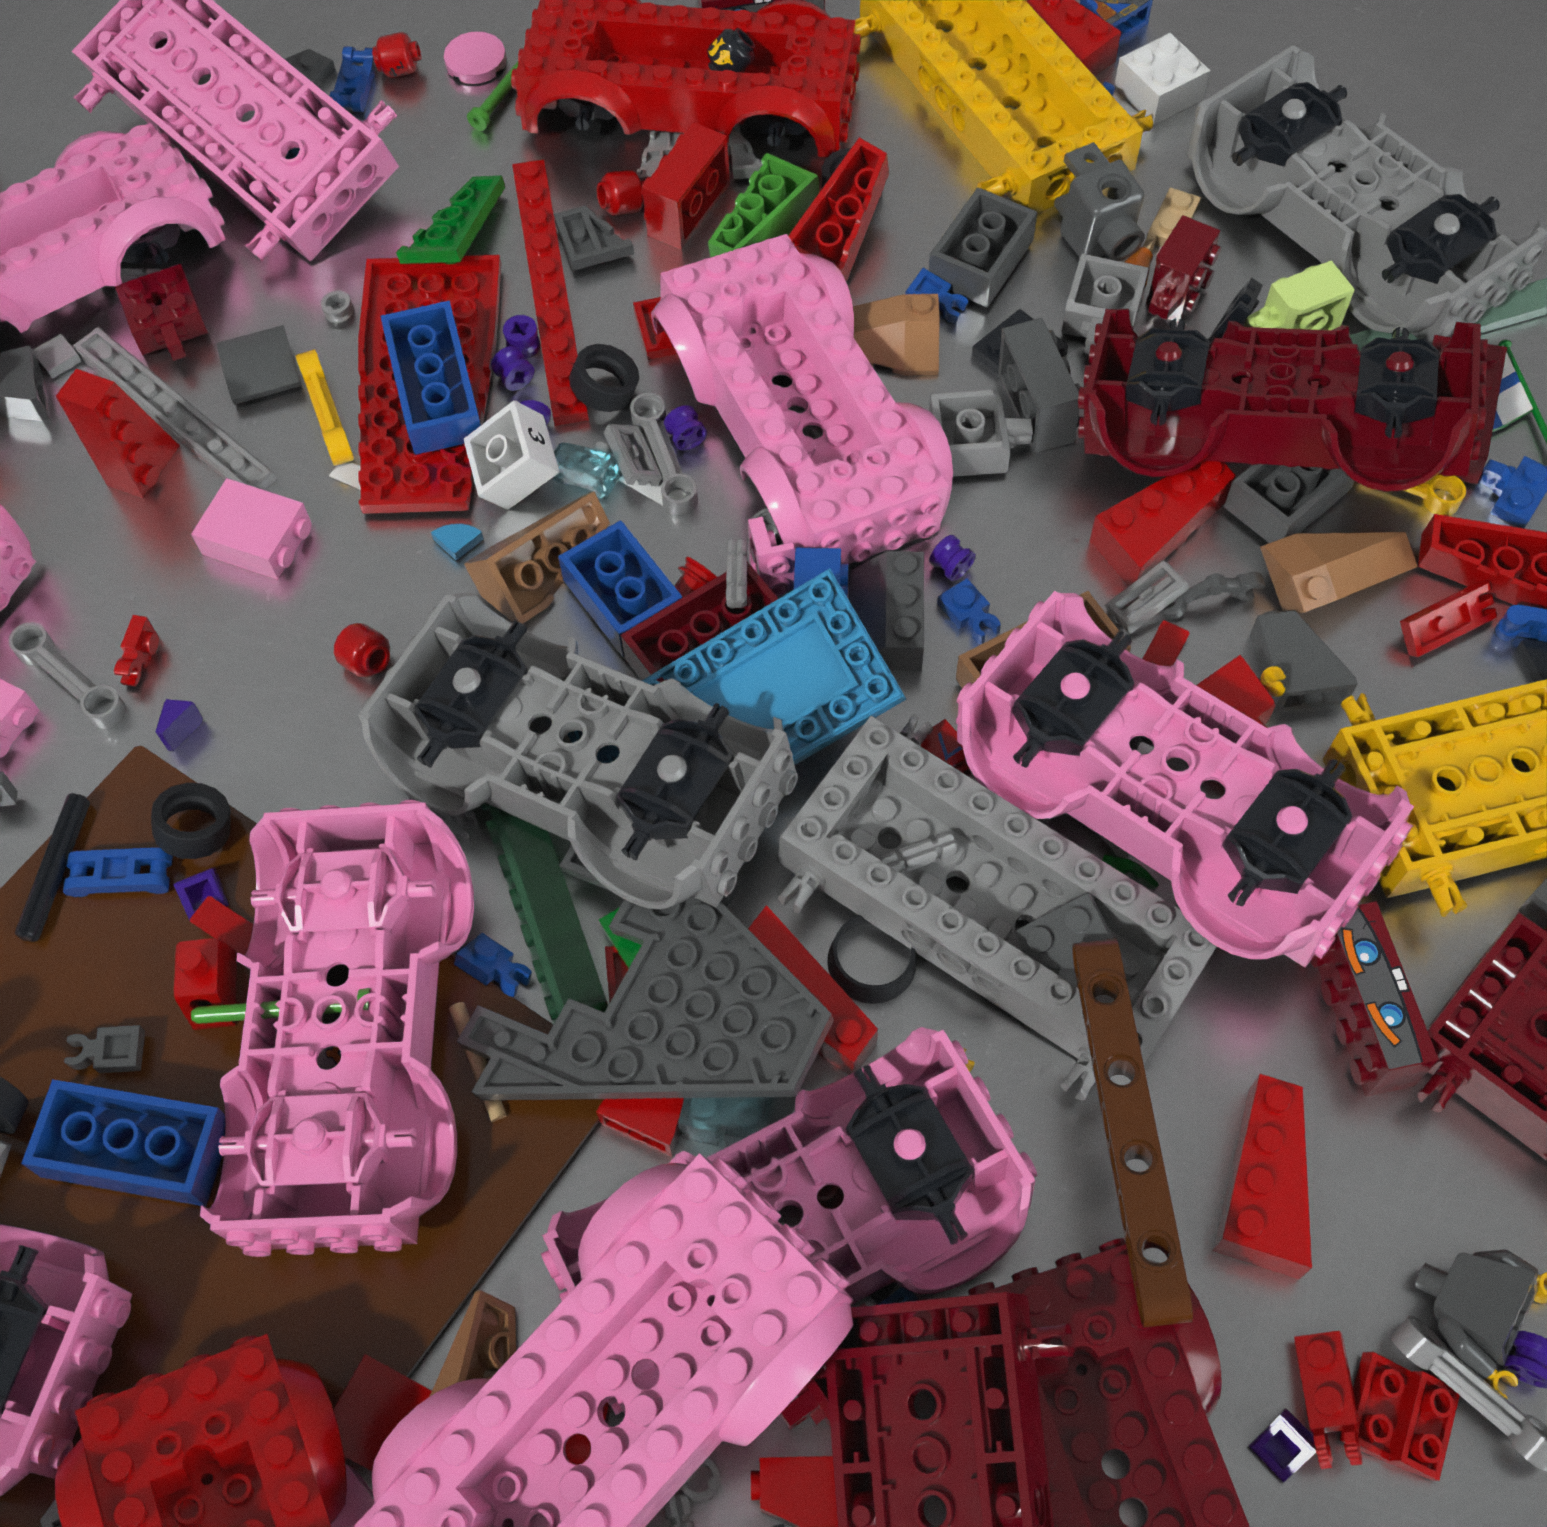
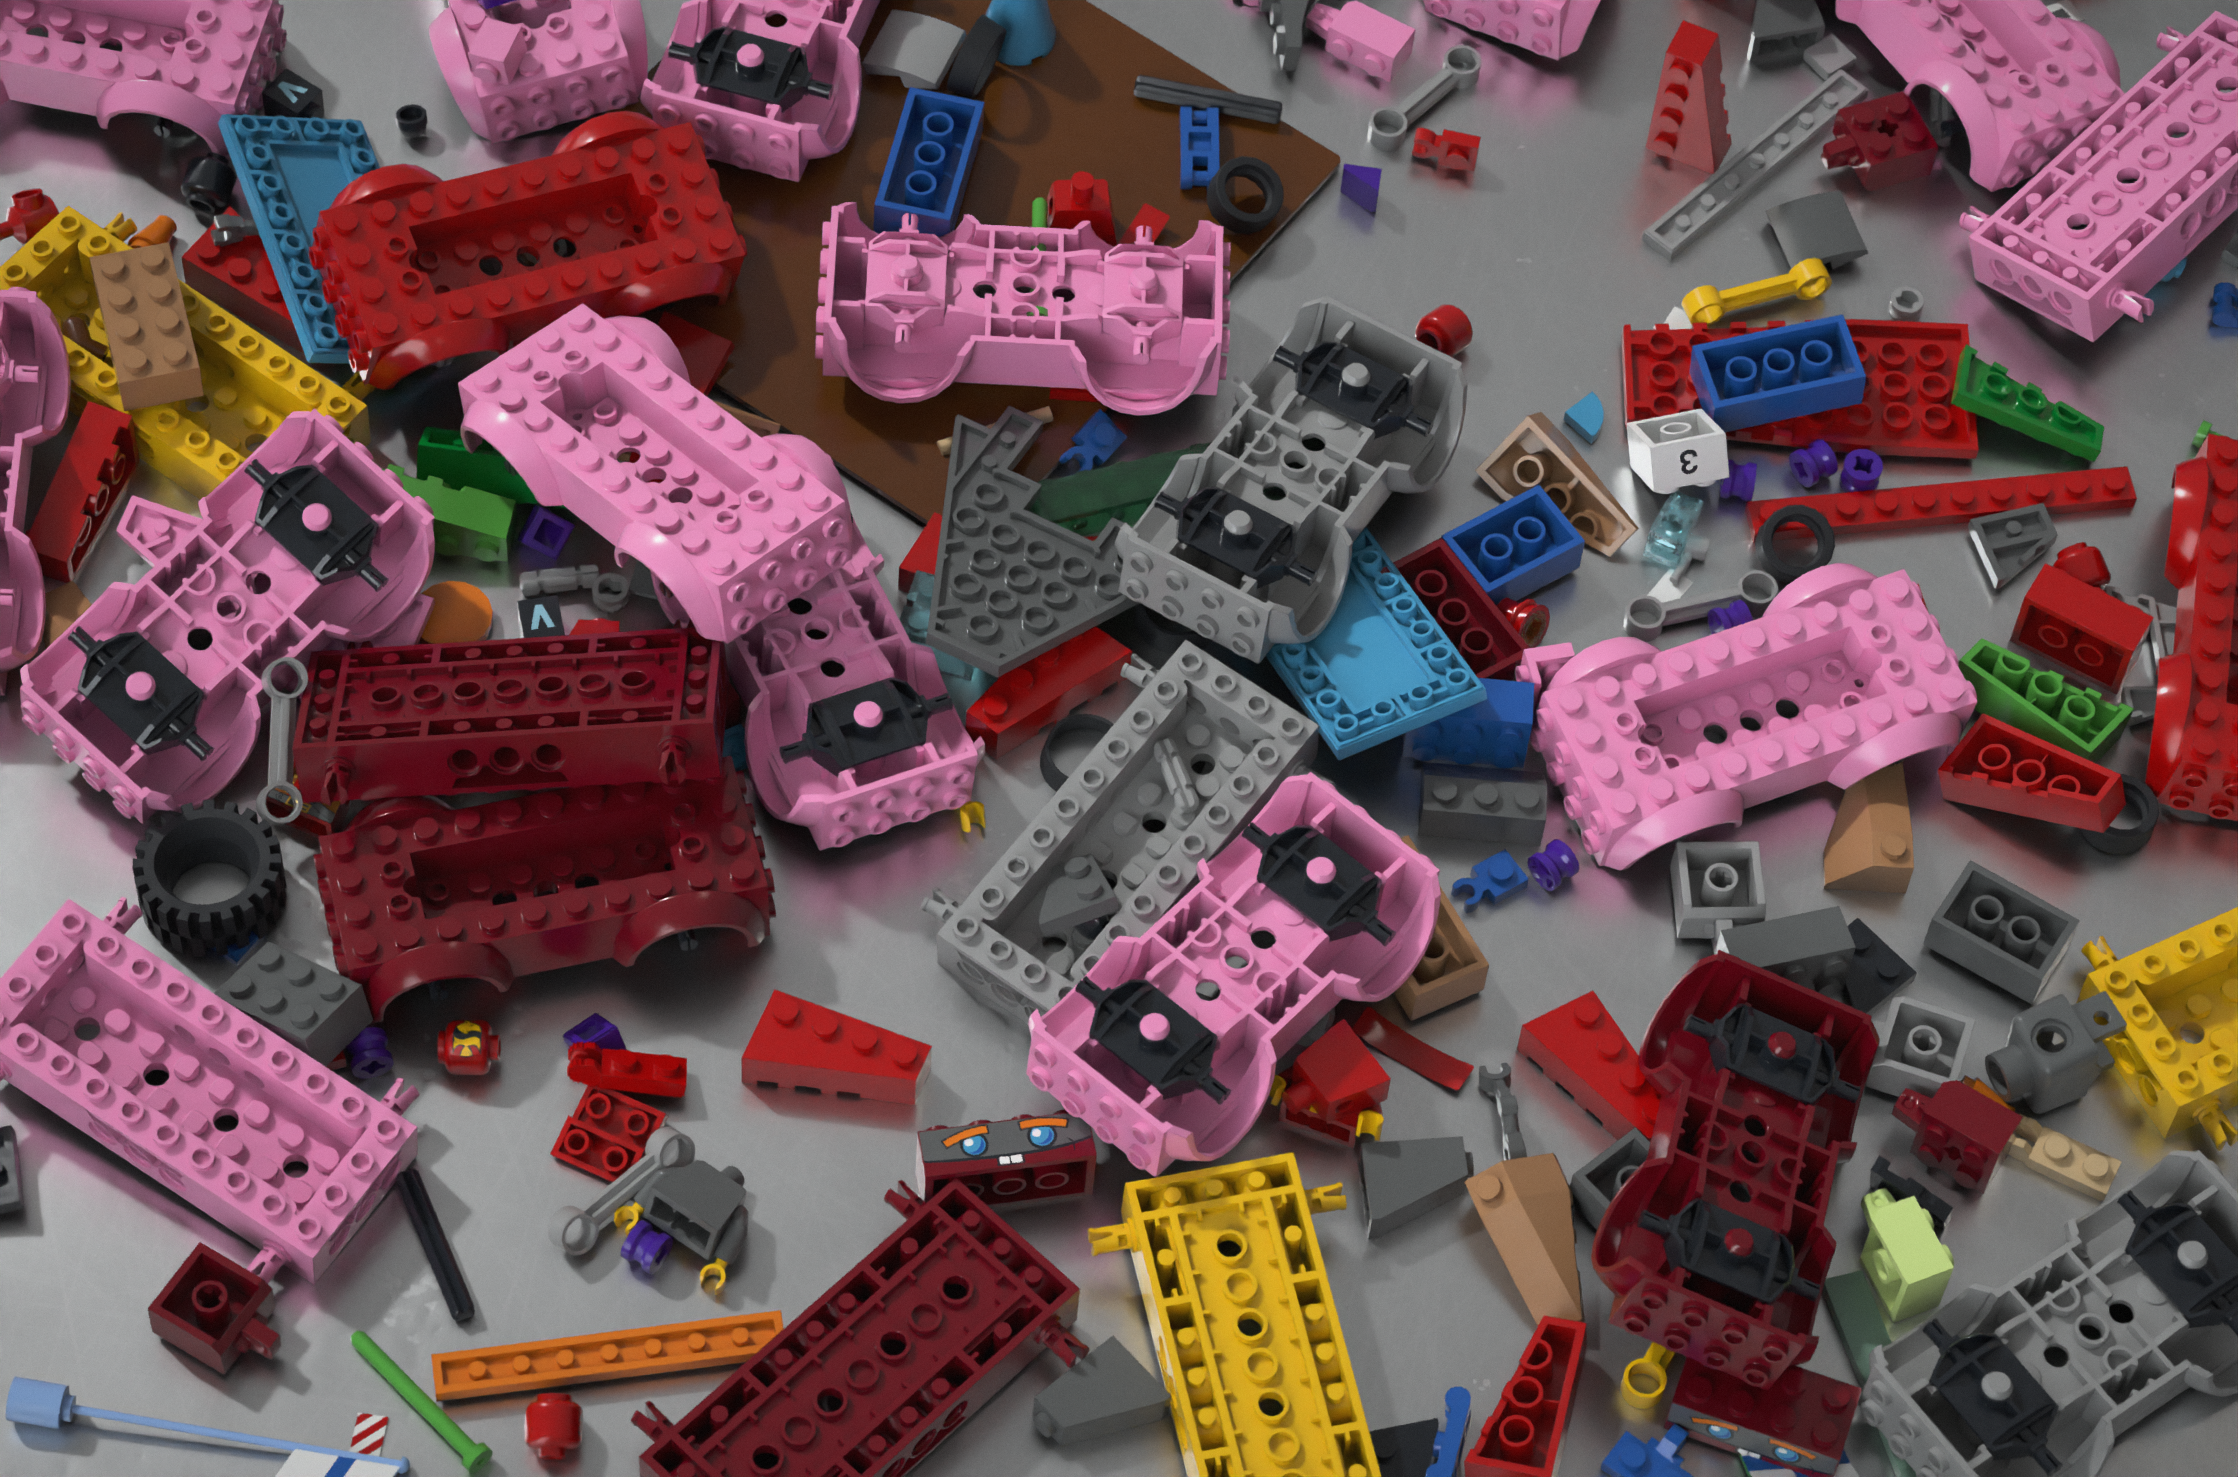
camera: 85 degrees right, 5 degrees down
dark grey plate [64,1025,145,1073] -> none
dark purple slope [173,866,229,921] -> none
bright pink brick [191,478,312,580] -> none
light grey tile [603,424,663,486] -> none
light grey axle [726,538,747,609] -> none
blue plate [905,267,969,324] -> none
reddish brown beam [1072,938,1193,1328] -> none
light grey tile [1105,560,1189,635] -> none
red hinge [1400,580,1497,657] -> none

